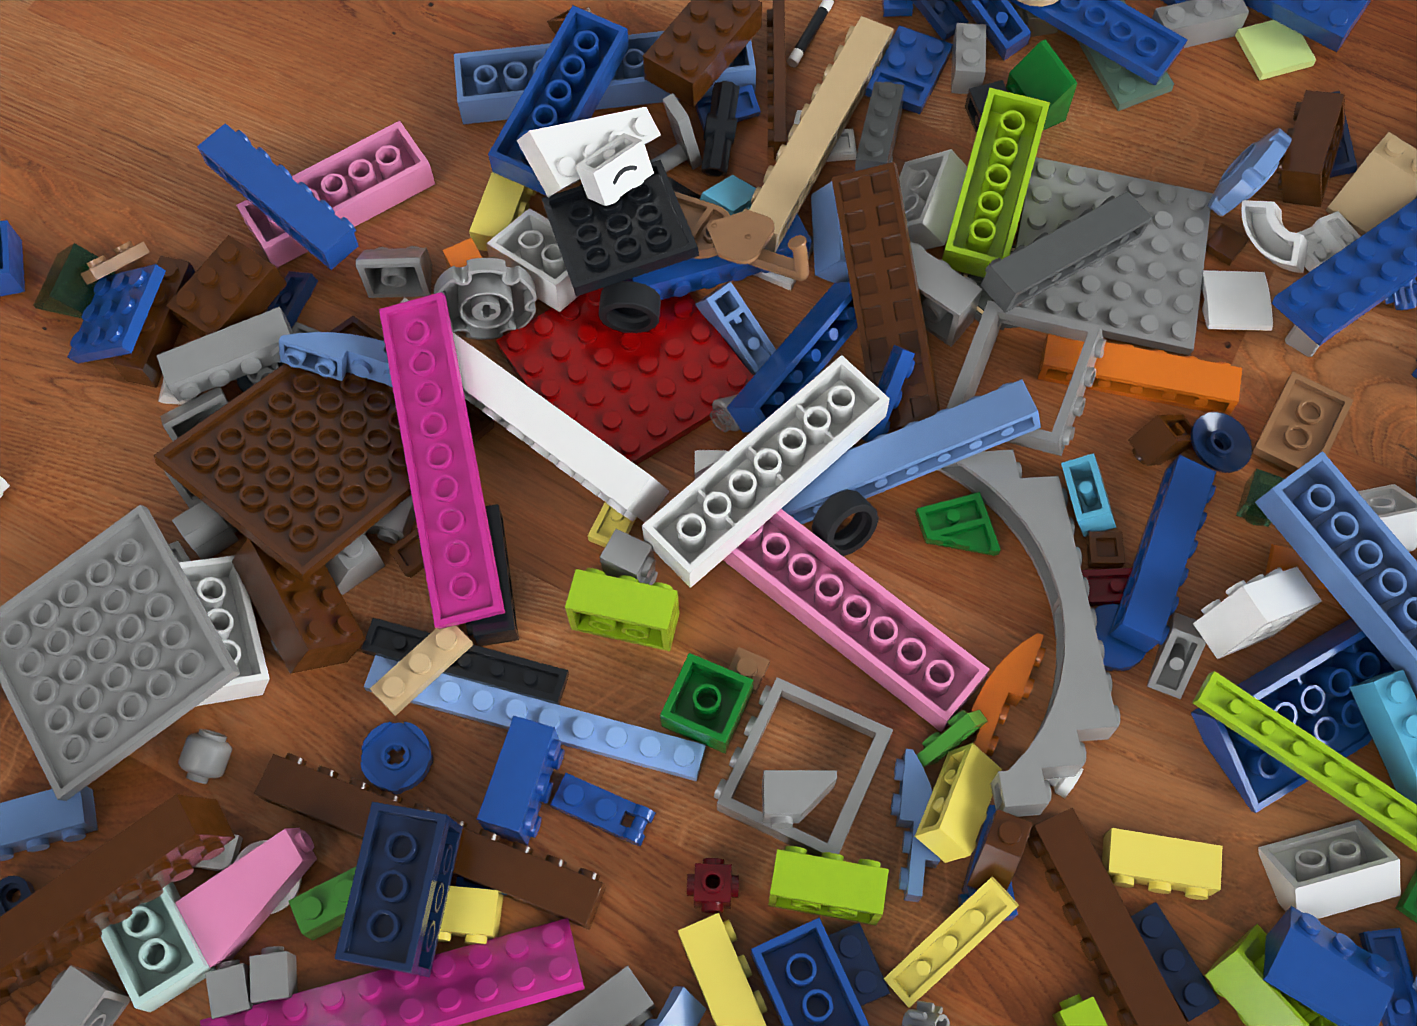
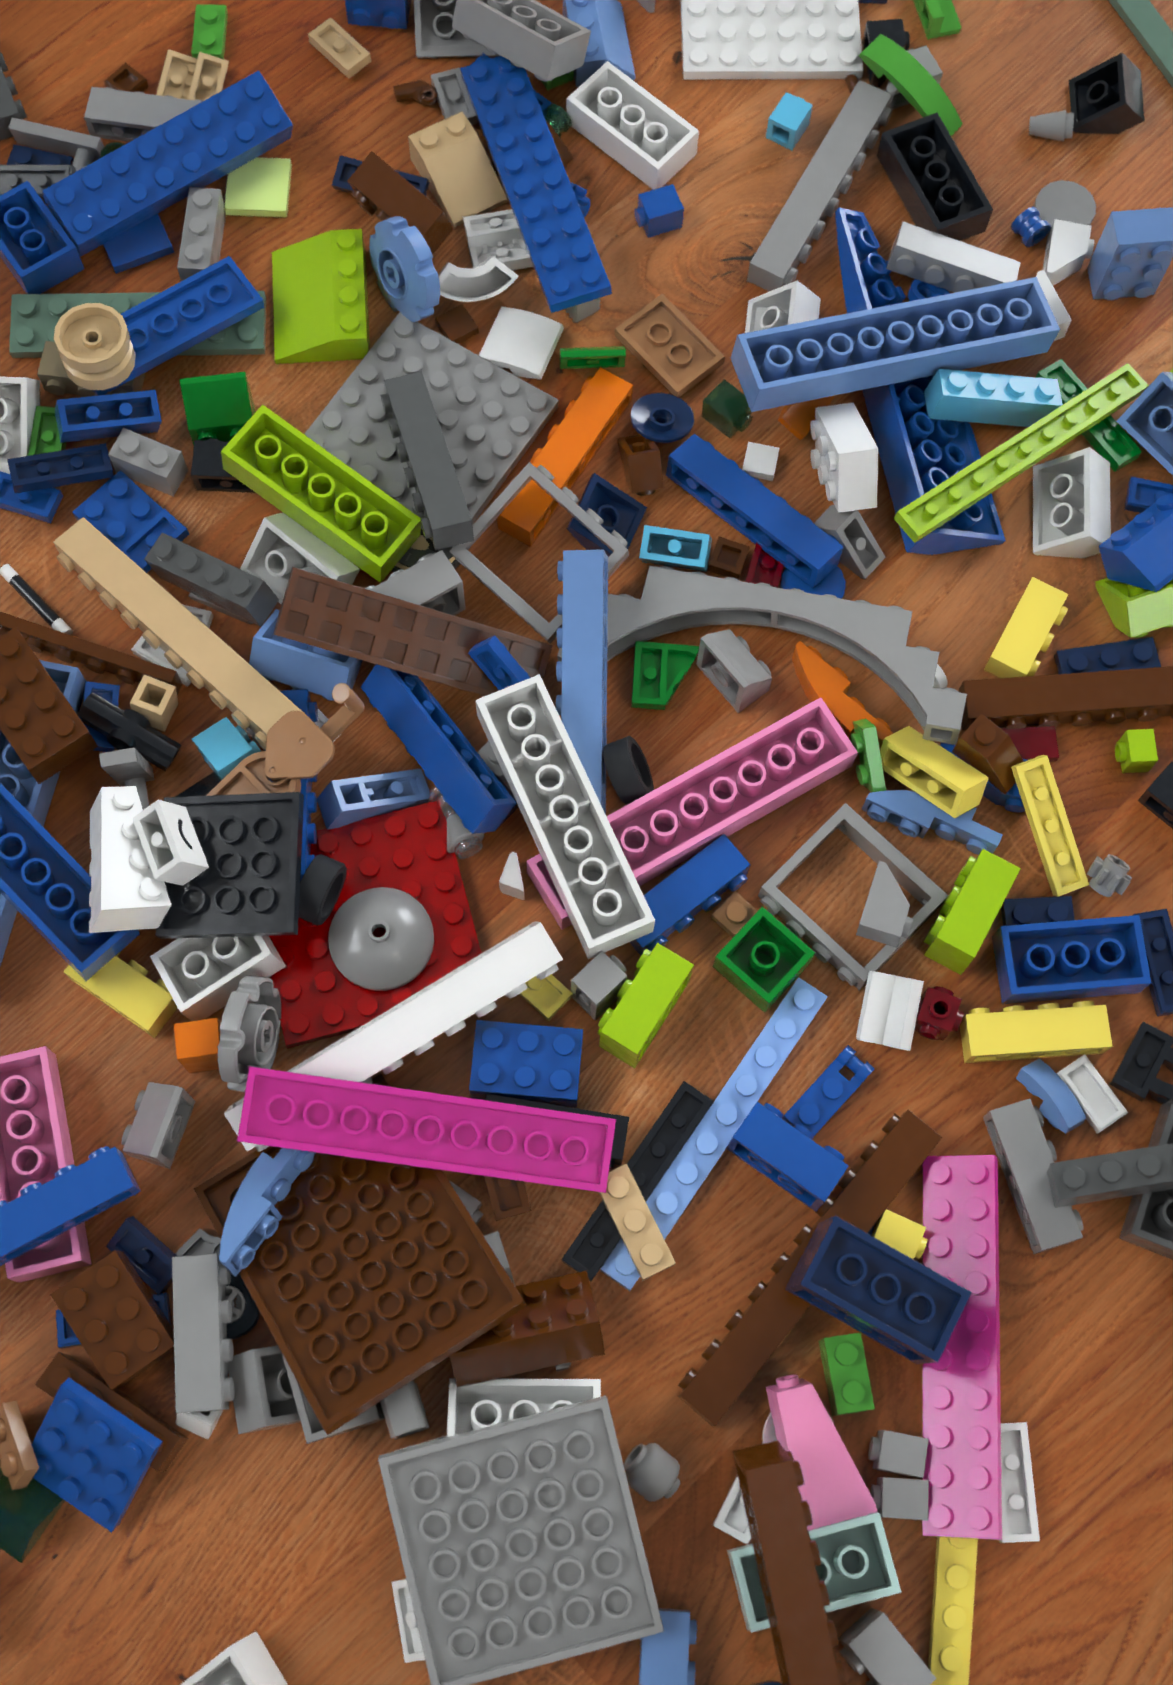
camera: 75 degrees left, 5 degrees up
blue plate [360,722,434,795] -> none
none -> tan brick [130,675,178,732]
none -> lime slope [272,229,370,364]
none -> light grey dish [328,887,434,991]
none -> blue brick [469,1020,583,1108]
none -> green slope [559,346,626,369]
none -> dark blue slope [567,473,647,557]
none -> blue brick [630,834,751,956]
none -> light grey slope [696,629,772,713]
none -> white tile [742,442,780,481]
none -> white panel [856,971,924,1051]
none -> dark red tile [1001,726,1059,762]

